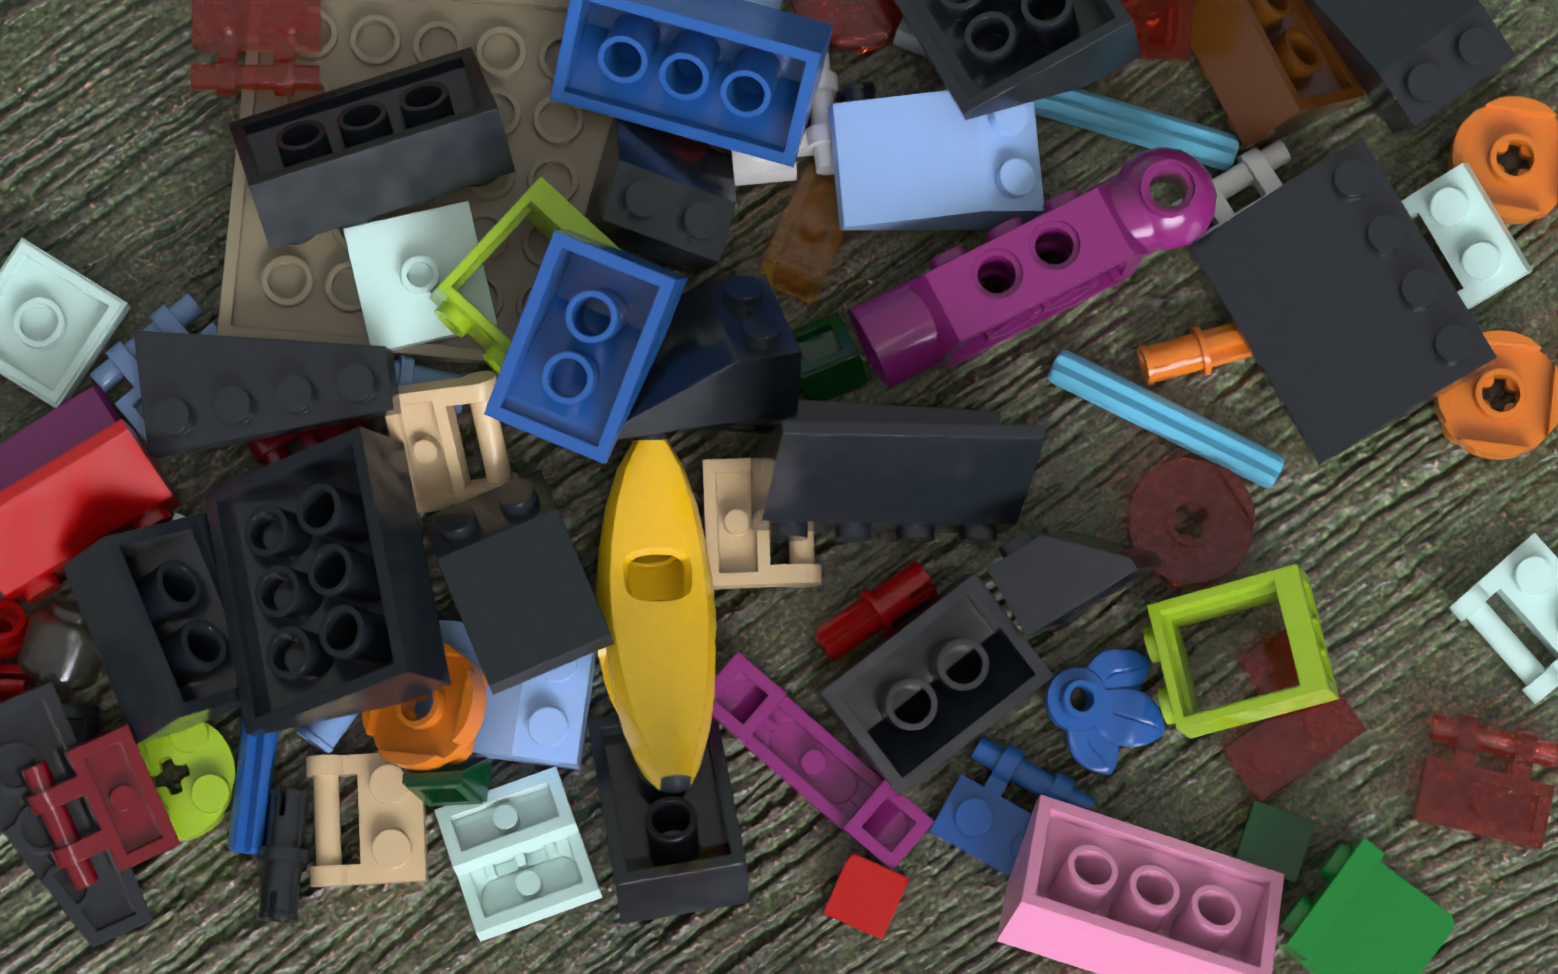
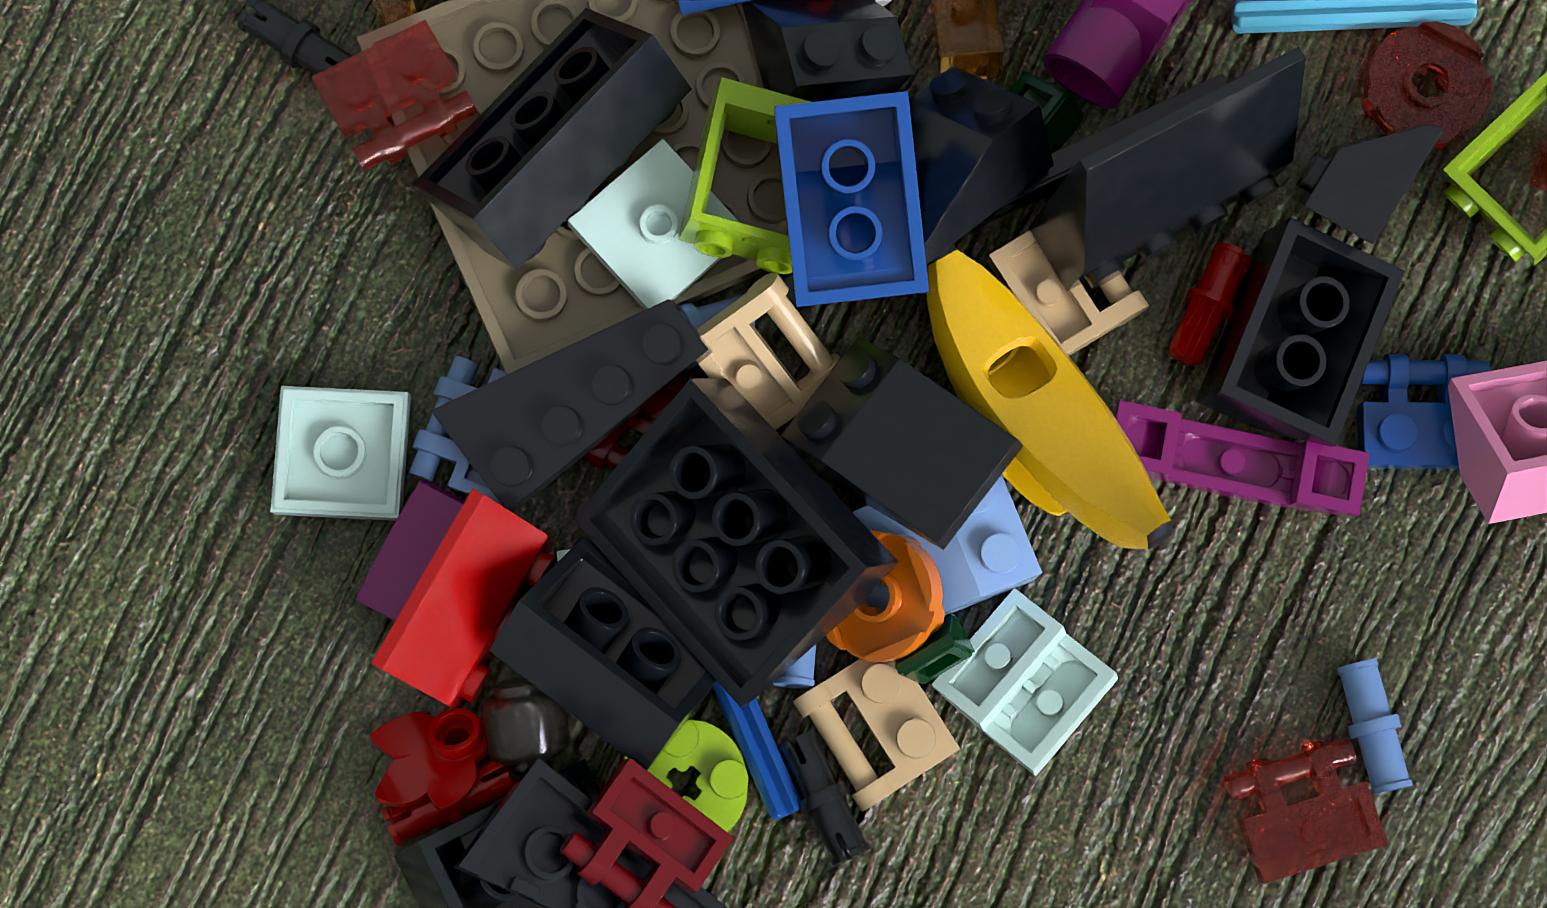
camera: 30 degrees left, 0 degrees up
black slope [587,715,749,924] -> none
red slope [823,852,909,940] -> none
blue plate [1044,649,1165,775] -> none

